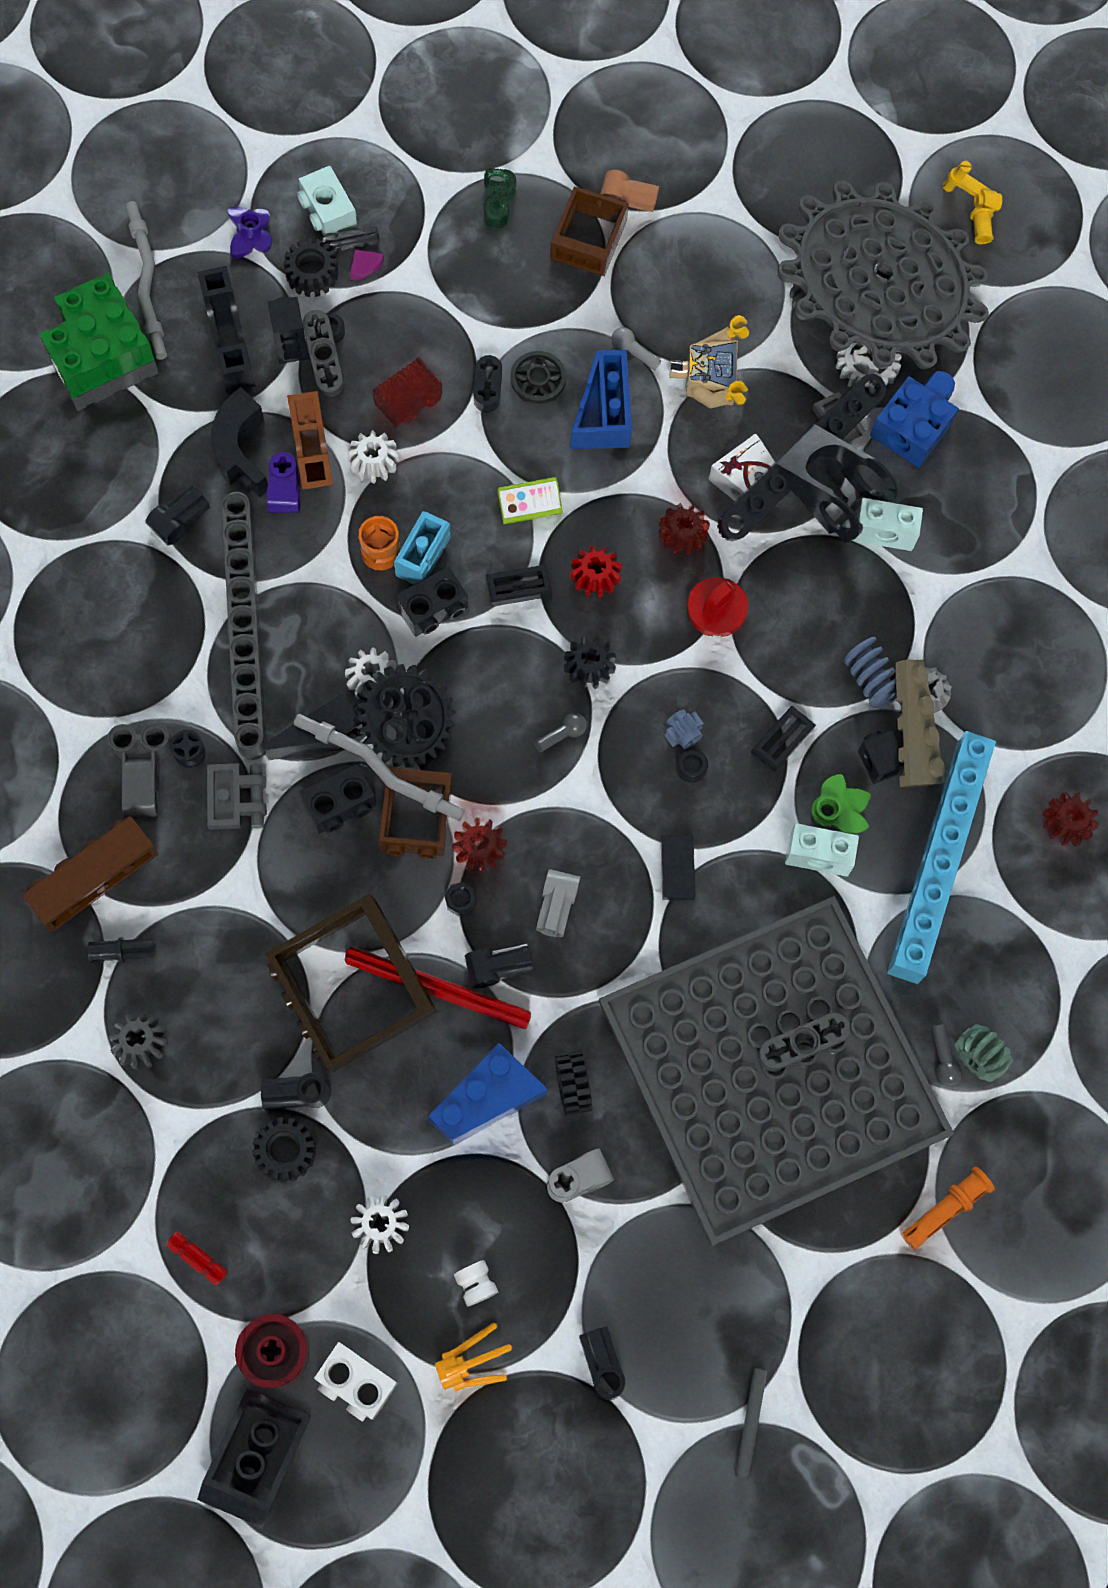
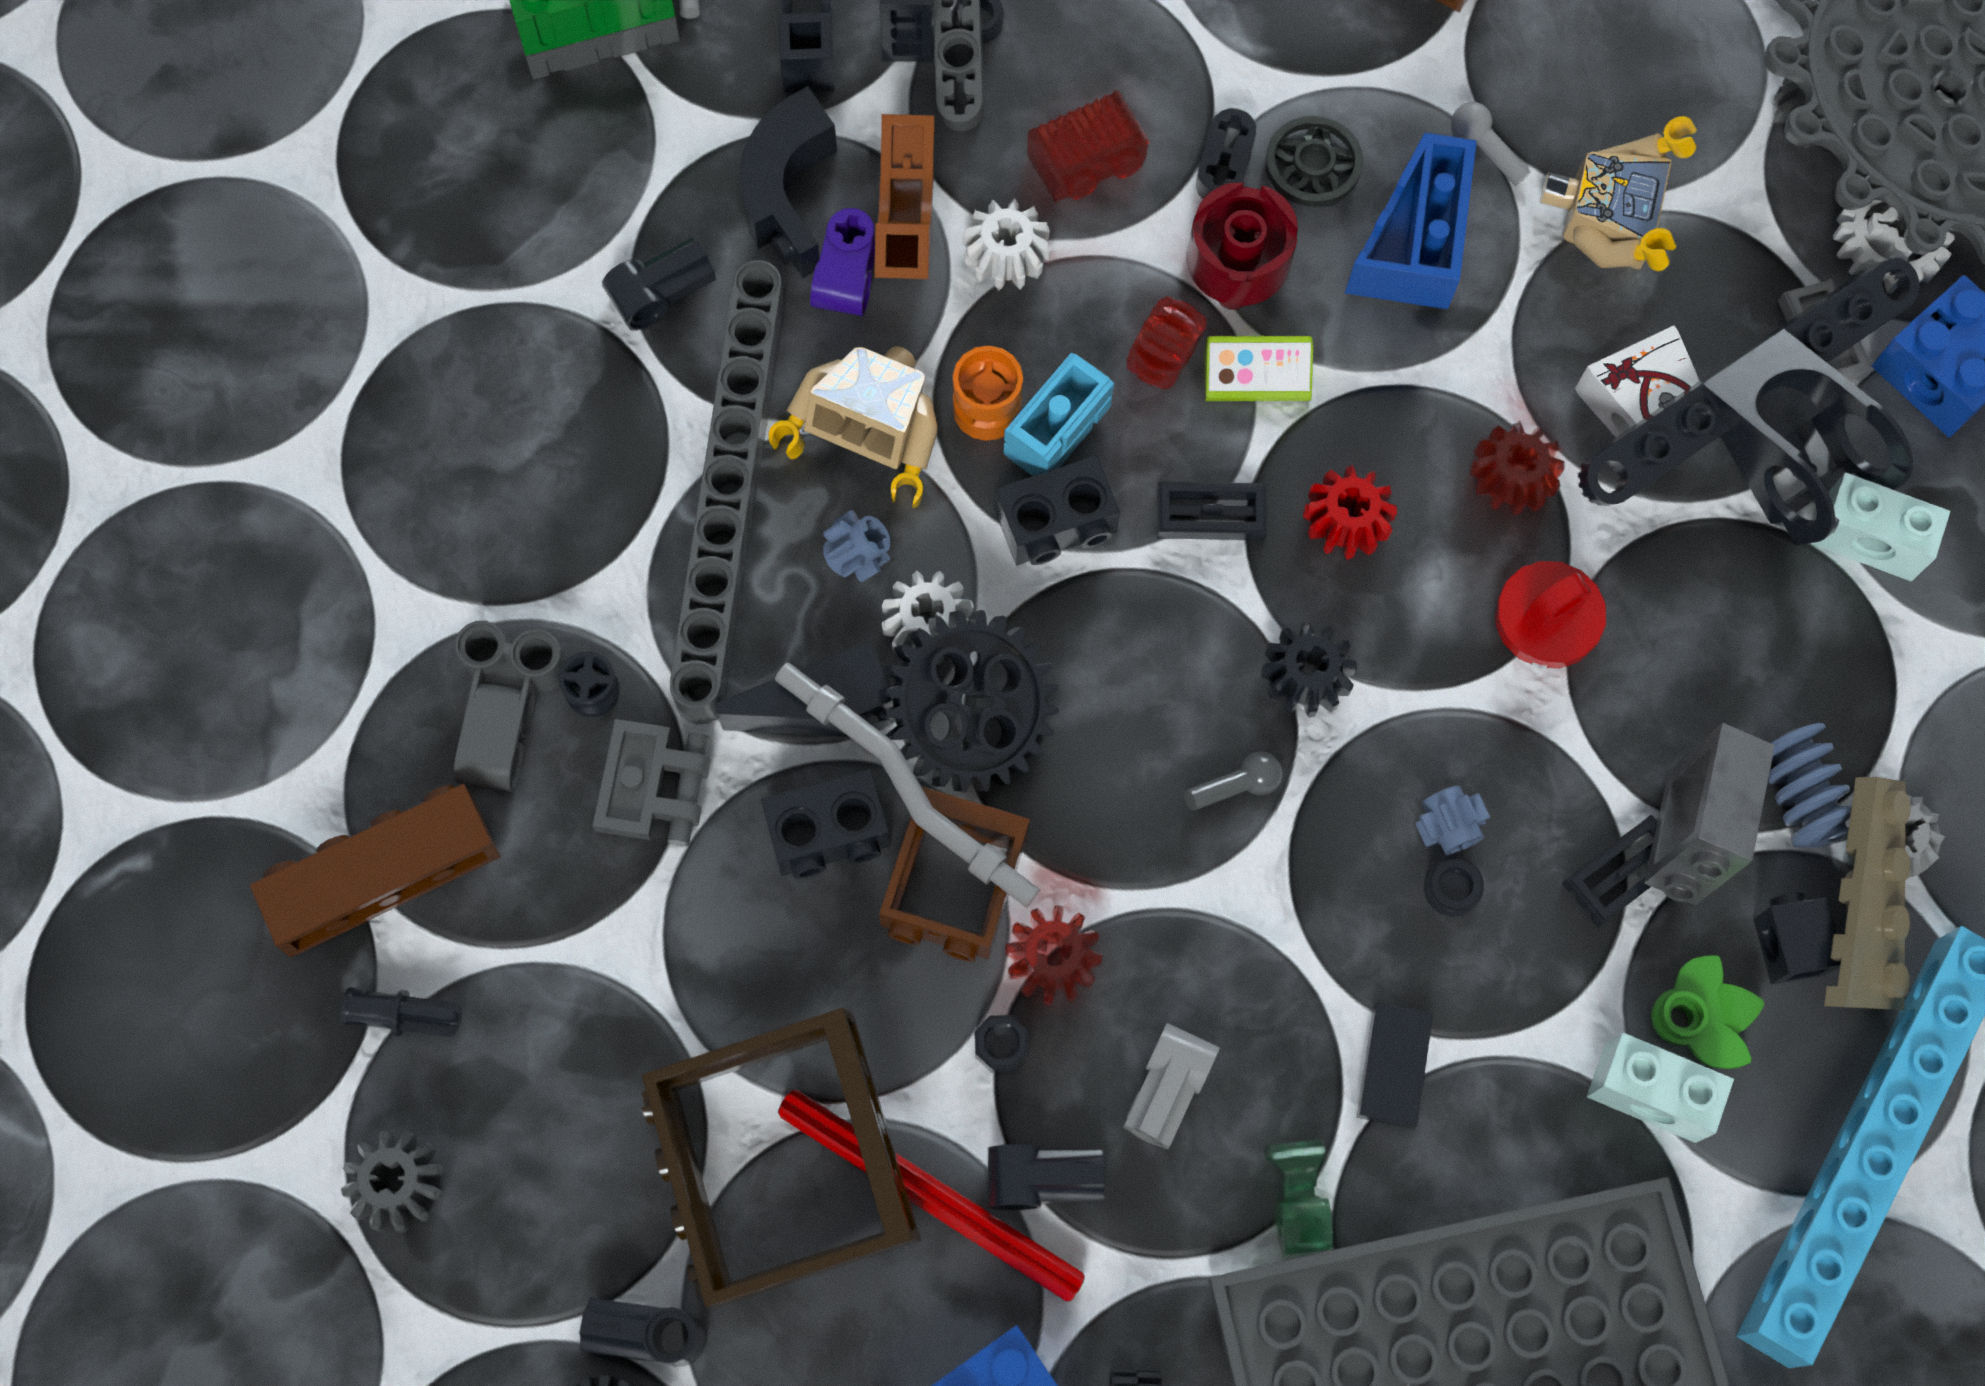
camera: 15 degrees right, 0 degrees up
none -> tan torso [768,346,938,508]
none -> sand blue gear [823,510,890,582]
none -> clear red gear [1126,296,1207,390]
none -> dark red brick [1186,182,1298,310]
none -> clear green leg [1263,1139,1332,1255]
none -> flat silver window [1644,723,1775,905]

